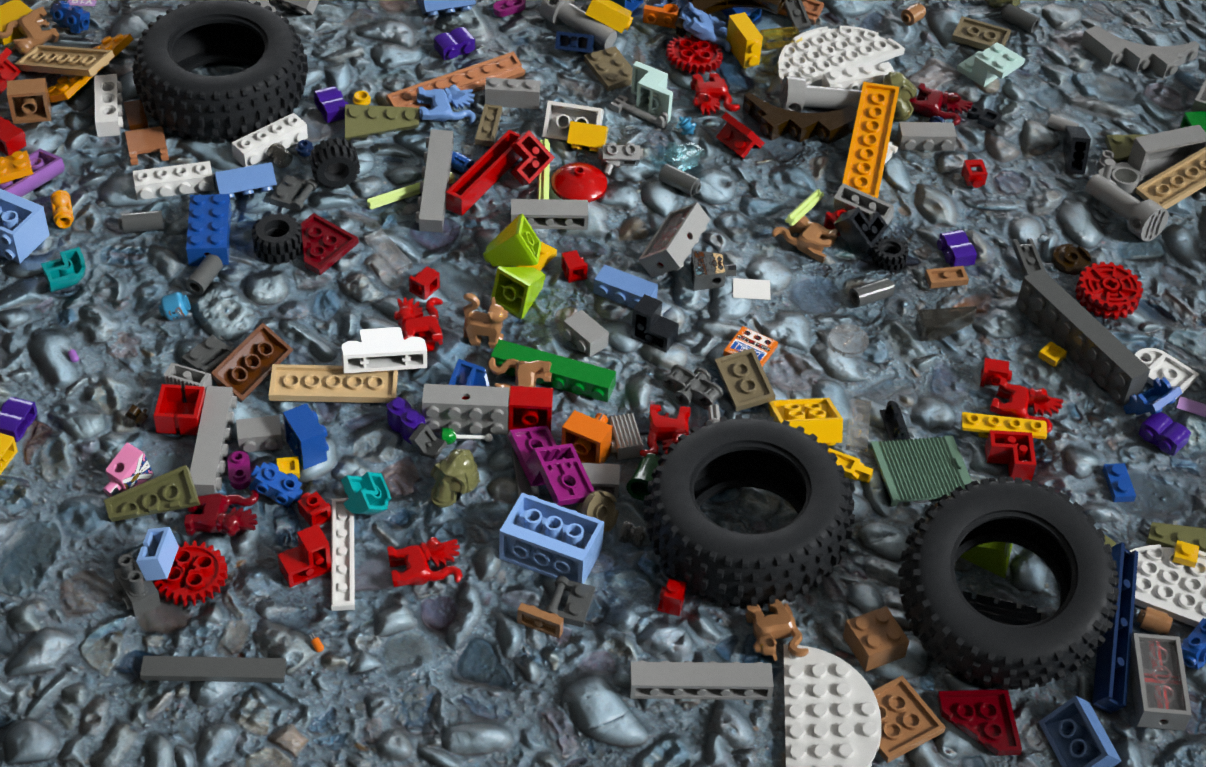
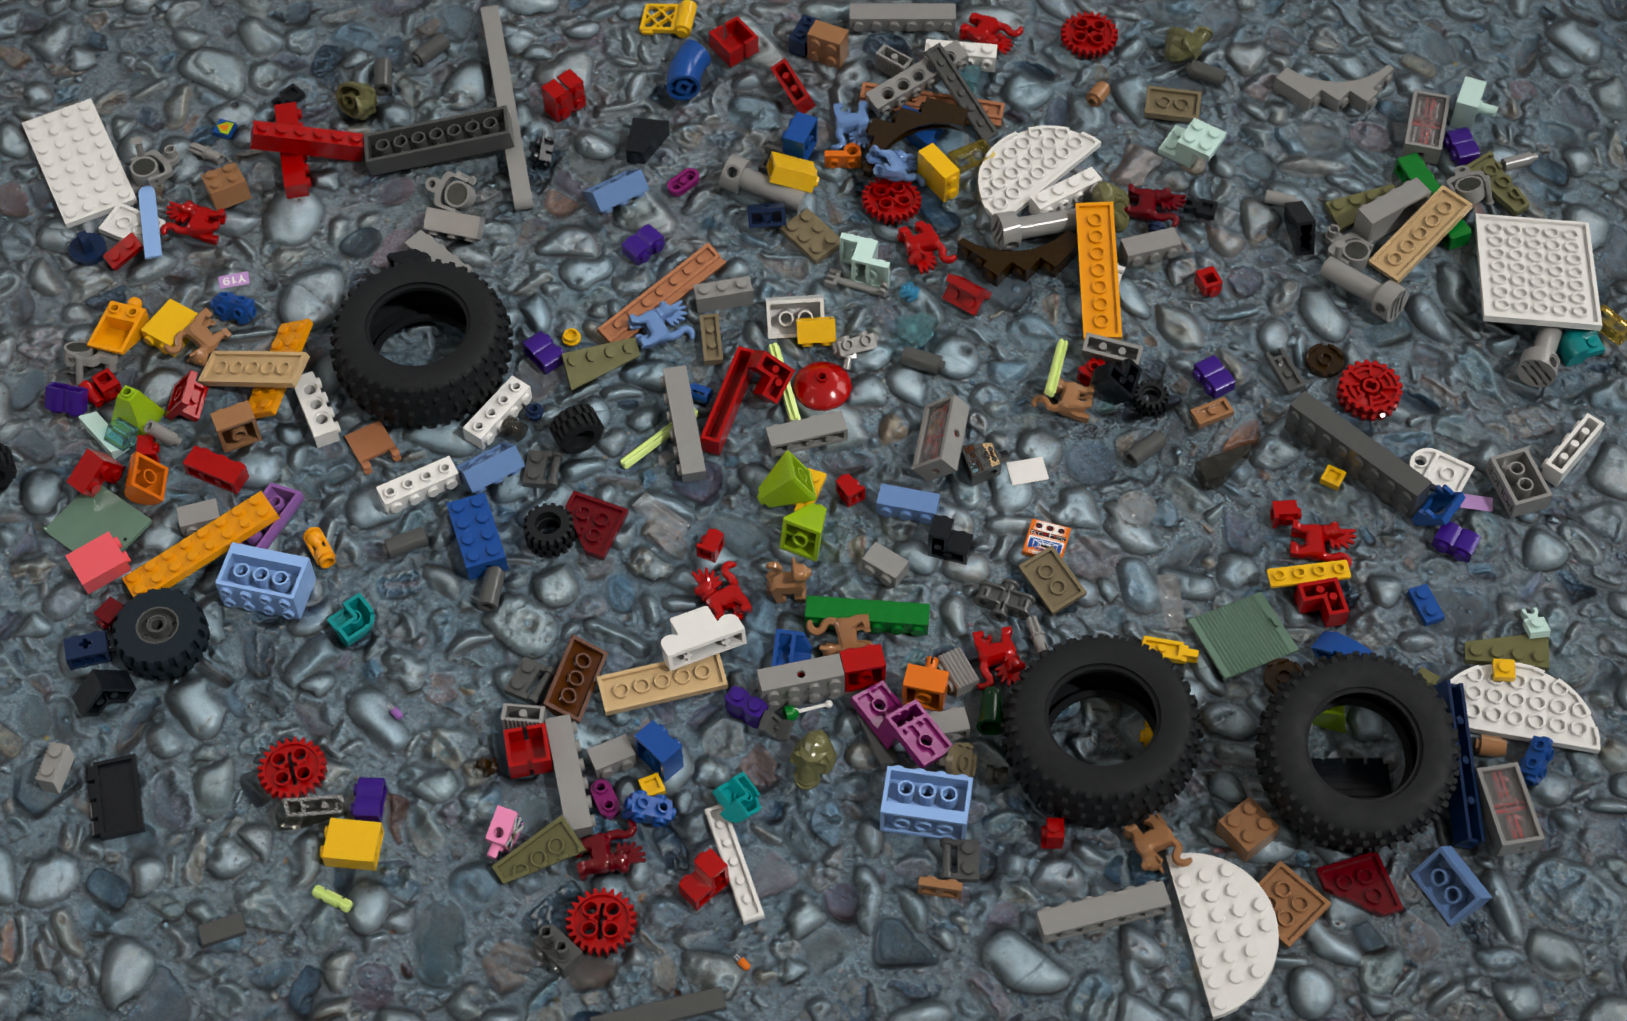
camera: 10 degrees left, 10 degrees up
reddish brown tile [123,100,148,130] -> none
light blue piece [136,527,179,581] -> none
dark azure head [158,292,191,321] -> none
red brick [298,491,332,527] -> none
red animal [387,537,463,587] -> none
yellow slope [768,398,843,446] -> none
black hinge [880,401,911,441] -> none

